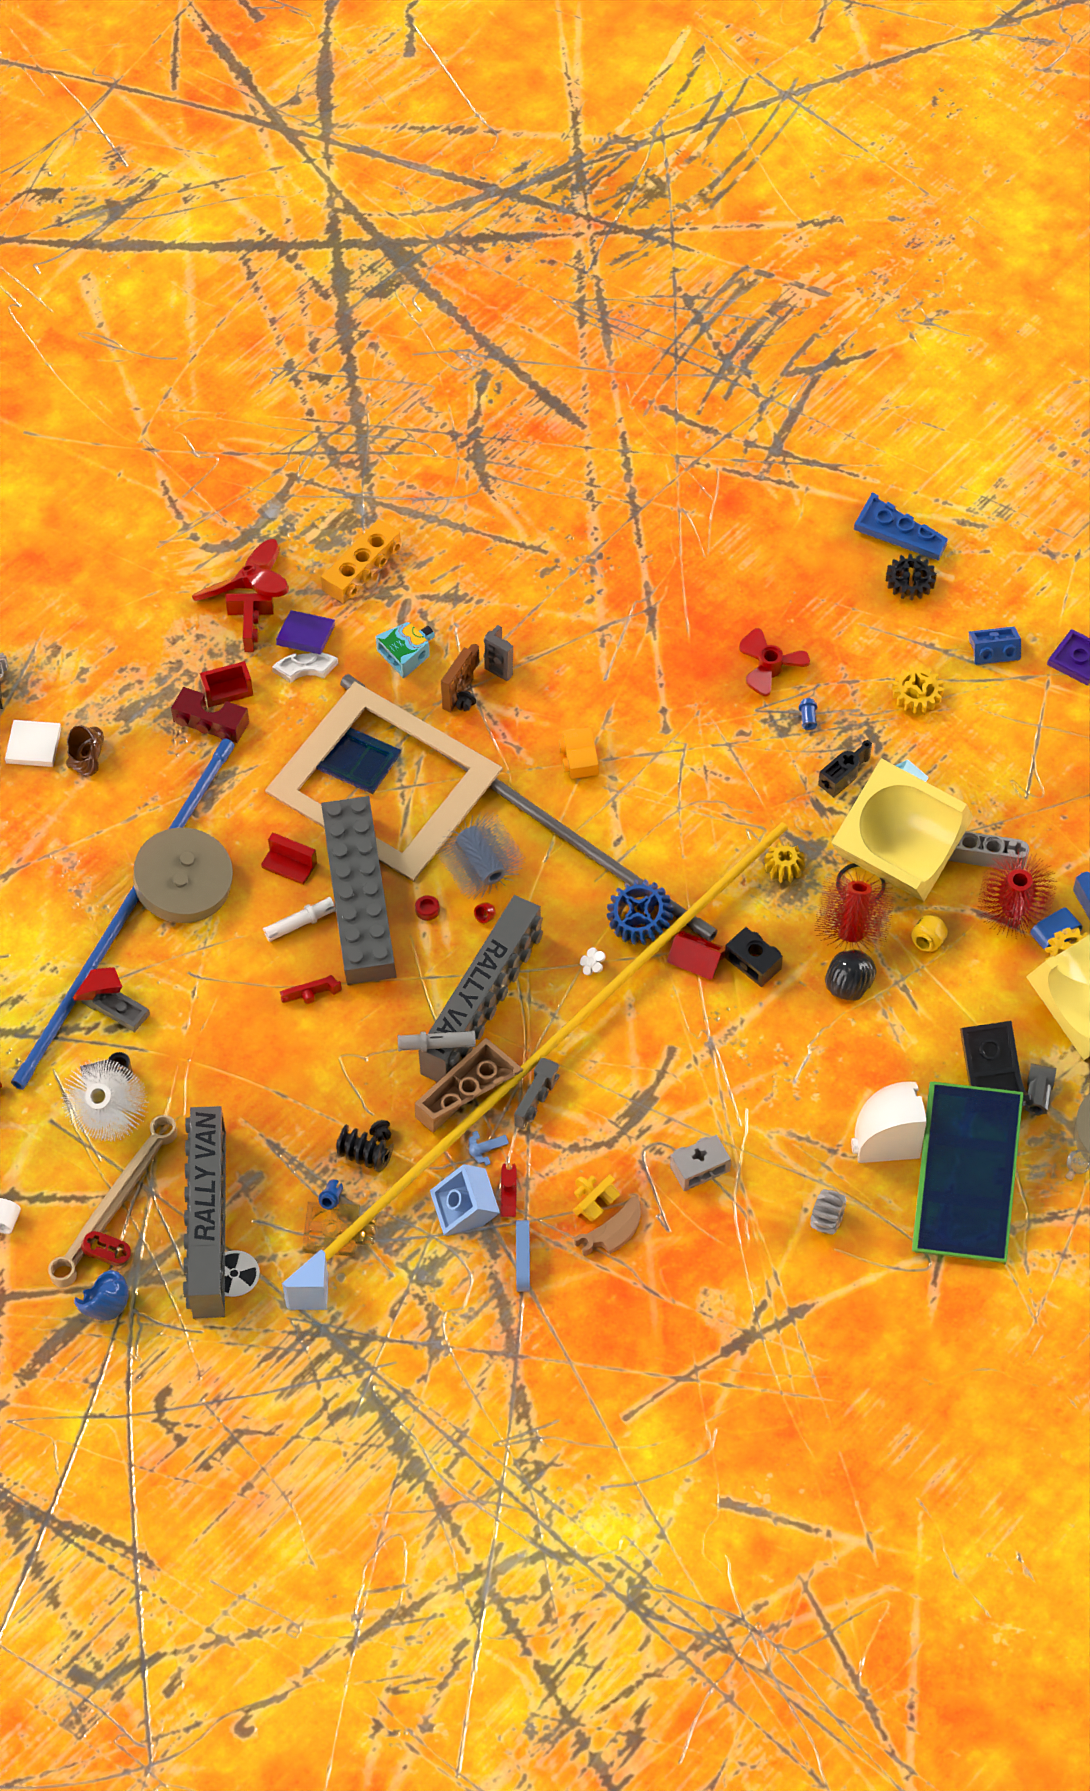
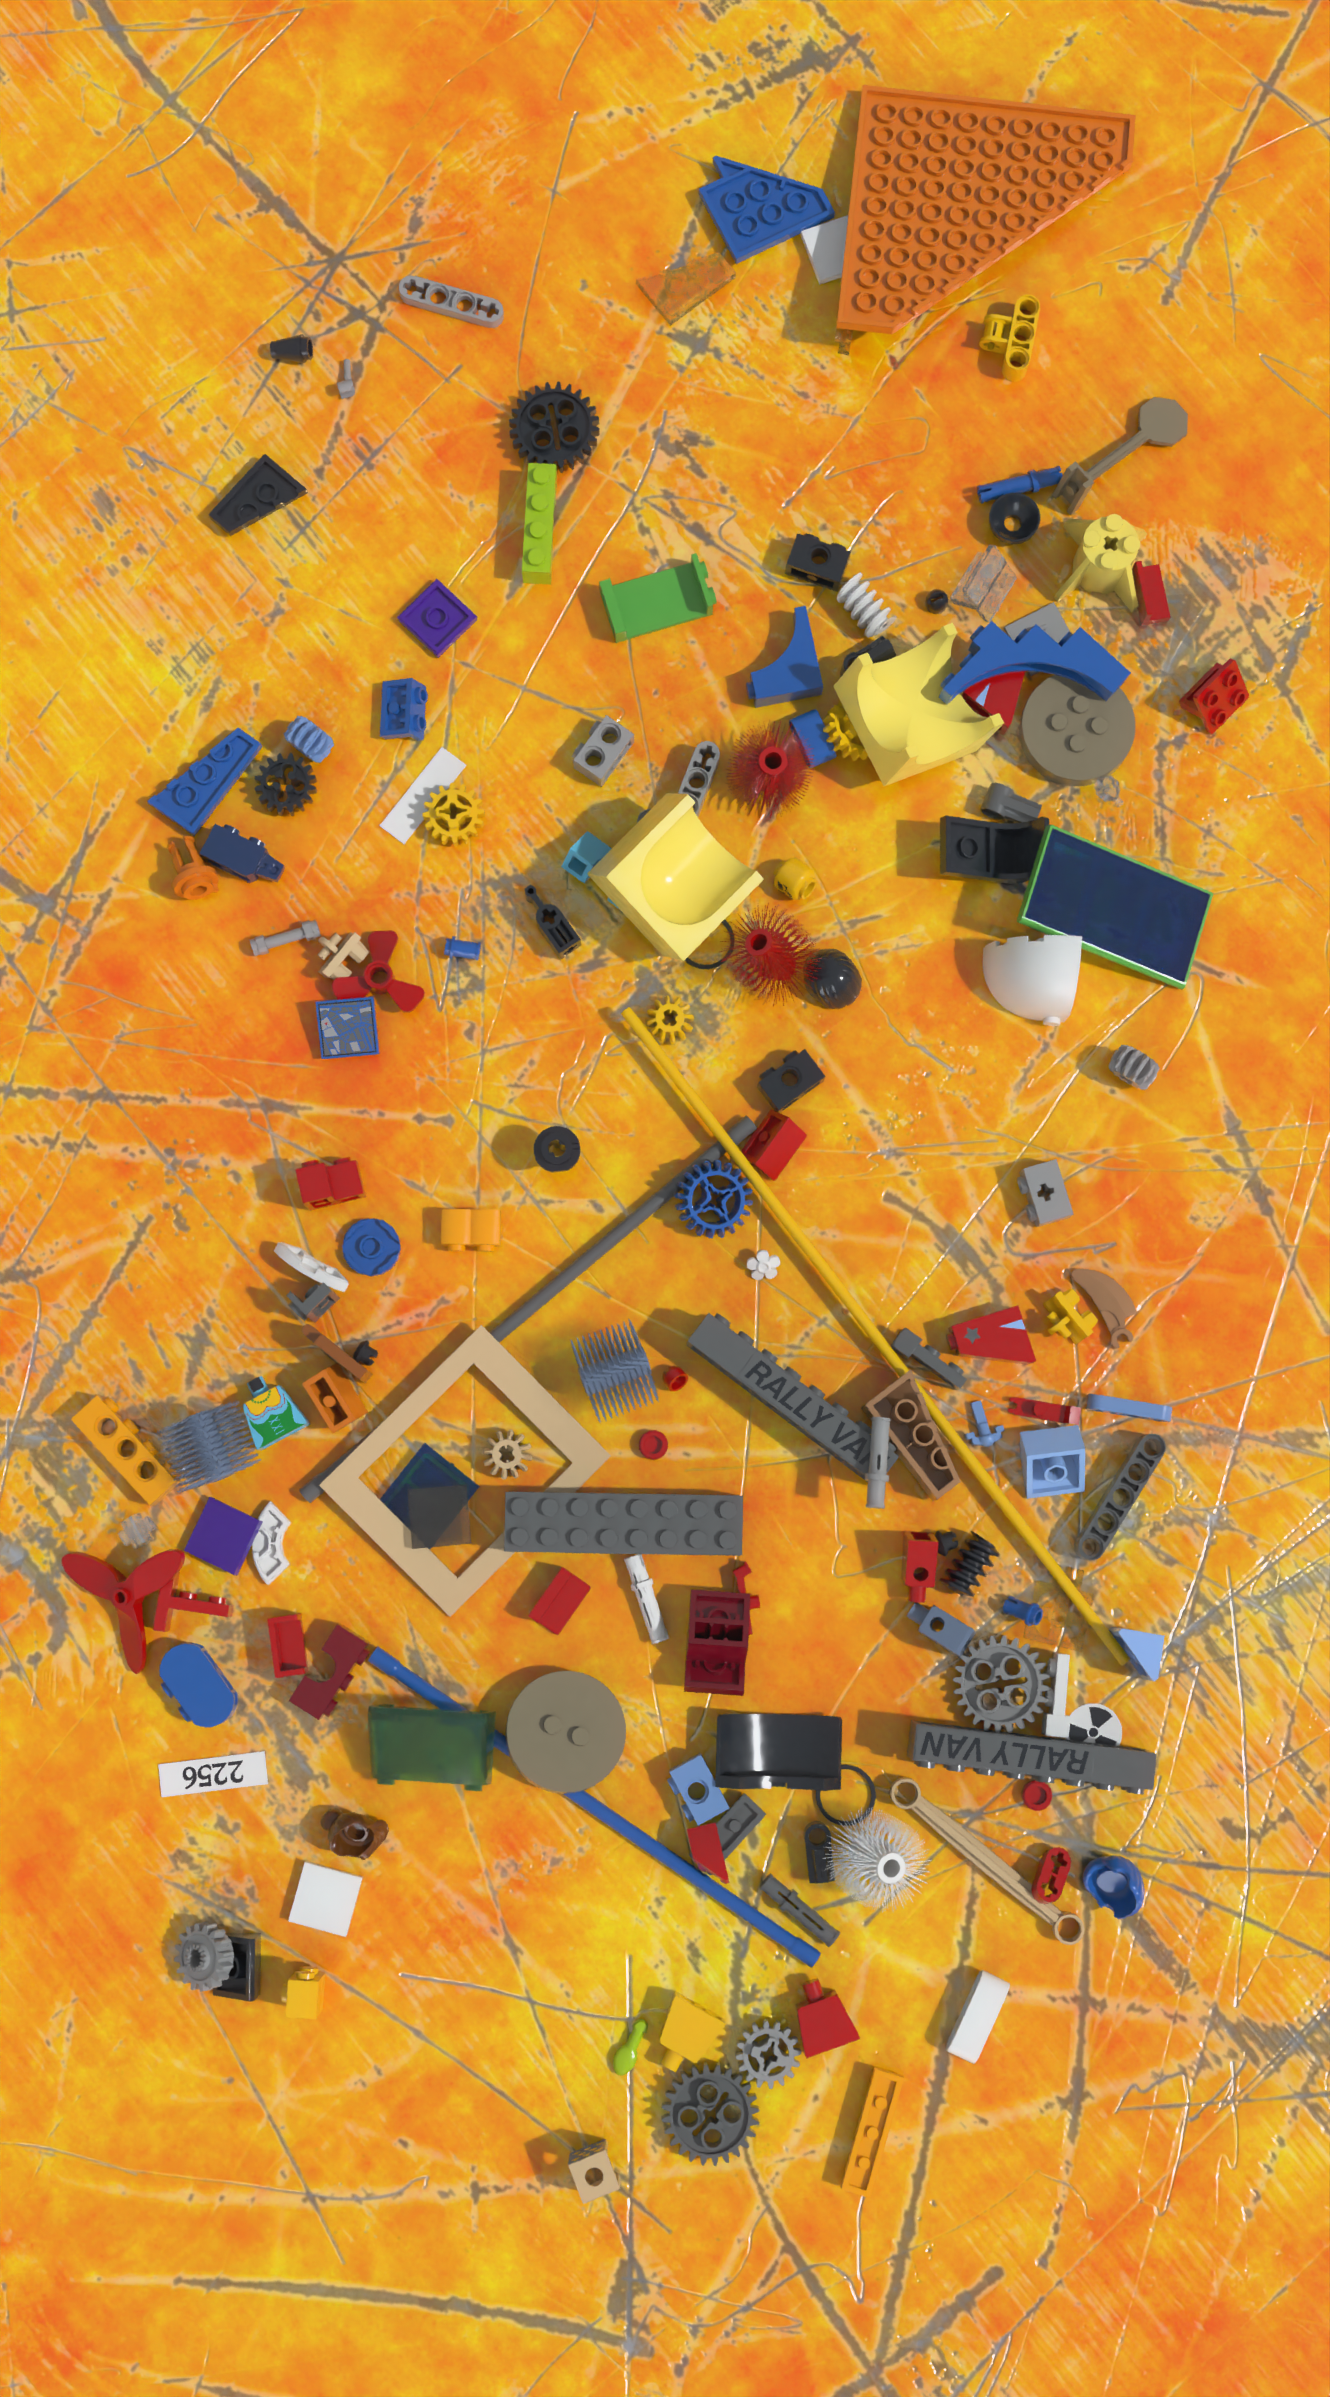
camera: 85 degrees left, 25 degrees up
none -> clear gear [118,1513,157,1550]
none -> sand blue piece [155,1401,261,1493]
none -> white sticker [158,1751,268,1797]
none -> blue brick [159,1643,238,1727]
none -> orange piece [167,835,219,900]
none -> dark blue hinge [199,824,285,883]
none -> light grey bar [250,920,321,956]
none -> white tile [274,1242,349,1292]
none -> medium blue gear [284,716,334,763]
none -> red brick [295,1157,366,1211]
none -> orange brick [302,1363,368,1434]
none -> tile [316,996,380,1059]
none -> tan hips [318,932,369,980]
none -> blue tile [343,1218,401,1277]
none -> clear green windscreen [368,1704,496,1791]
none -> white sticker [380,747,466,844]
none -> clear smoke tile [407,1484,471,1549]
none -> tan gear [482,1429,532,1480]
none -> black piece [534,1126,581,1173]
none -> light grey brick [572,715,634,787]
none -> medium blue brick [667,1753,729,1826]
none -> dark red bracket [684,1589,750,1696]
none -> black panel [715,1714,842,1791]
none -> dark grey pin [759,1873,840,1947]
none -> black piece [816,1765,876,1826]
none -> red torso [901,1531,938,1603]
none -> sand blue torso [907,1602,976,1658]
none -> red slope [946,1305,1036,1365]
none -> light grey gear [953,1635,1051,1733]
none -> red tile [1021,1780,1052,1811]
none -> white plate [1042,1653,1070,1738]
none -> dark grey beam [1074,1434,1166,1560]

